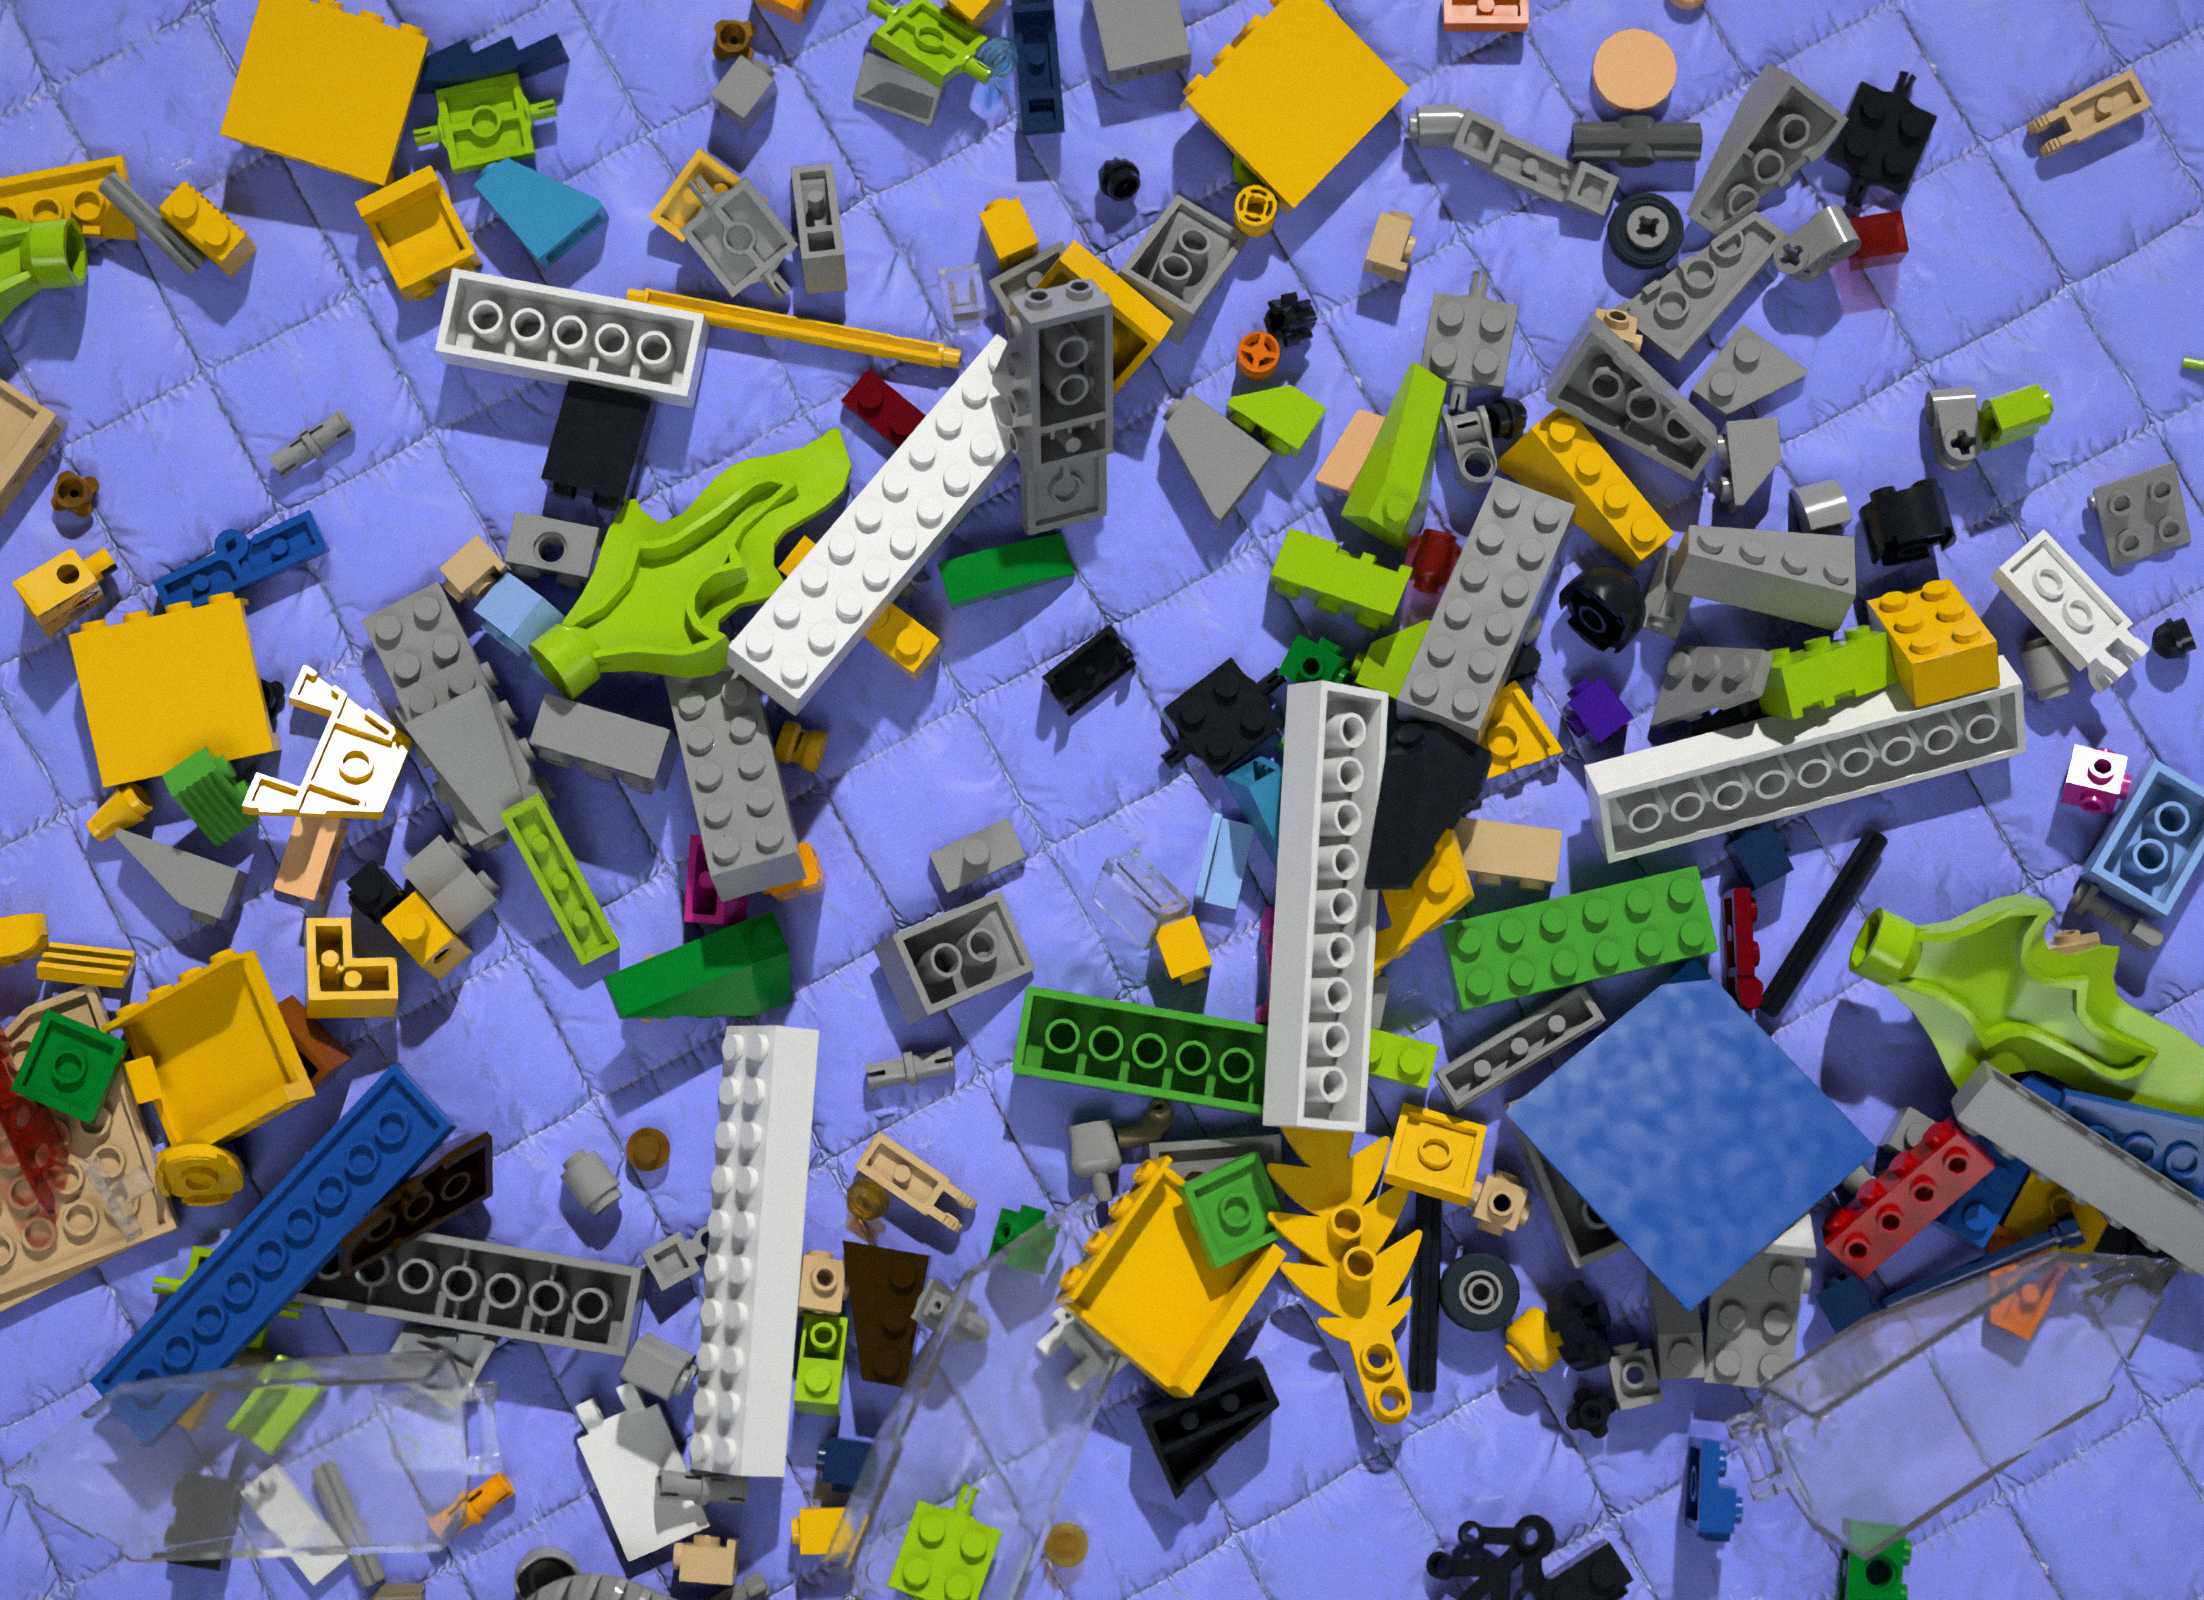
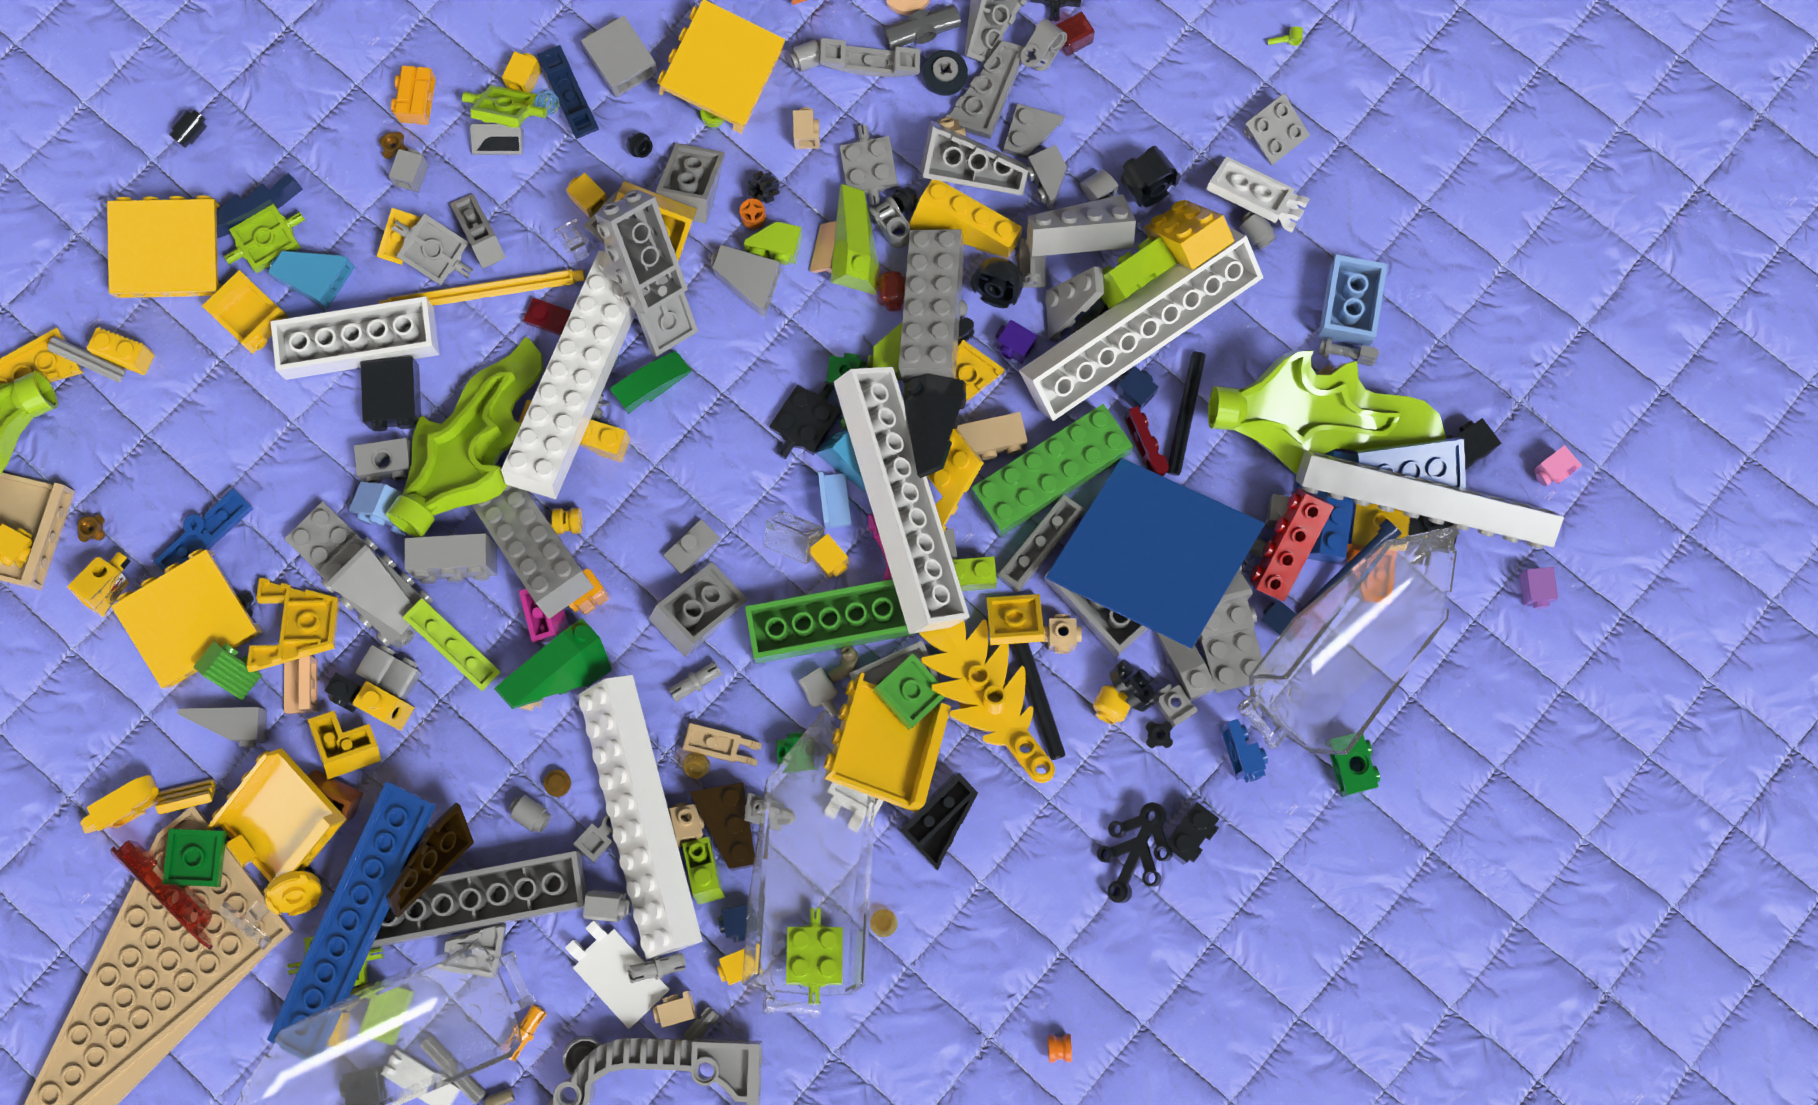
camera: 20 degrees left, 5 degrees down
yellow cone [86,782,154,842] -> none
light grey pin [268,409,356,479] -> none
tan brick [439,535,513,603] -> none
black hinge [1042,624,1137,717] -> none
yellow wheel [1233,185,1277,238] -> none
lime wedge [1268,528,1413,632] -> none
black wheel [1439,1252,1520,1332] -> none
light grey piece [1925,385,1983,472] -> none
lime brick [1977,383,2054,451] -> none
brick [2060,745,2132,814] -> none
black plate [2152,617,2197,659] -> none

